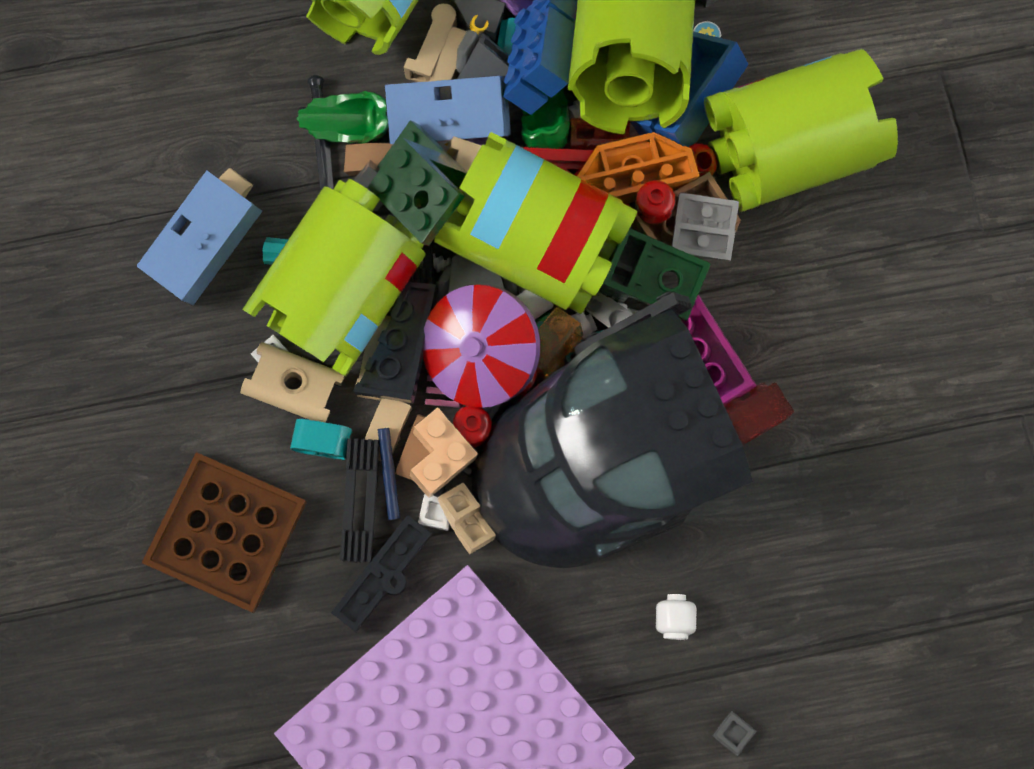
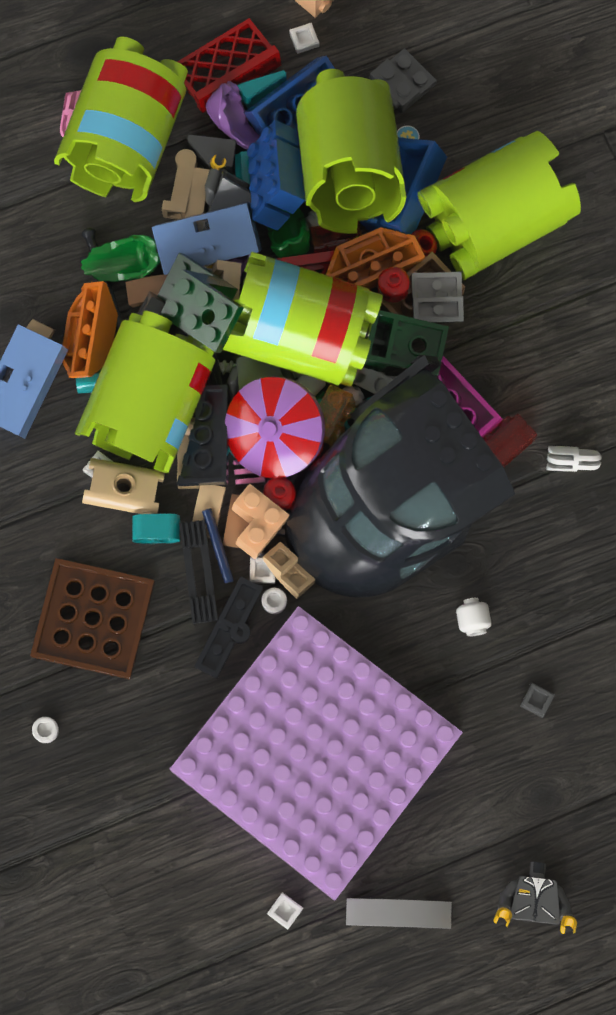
camera: 15 degrees left, 0 degrees up
none -> white tile [32,717,59,743]
none -> orange wedge [62,281,118,378]
none -> white tile [262,588,287,614]
none -> white arm [546,446,602,472]

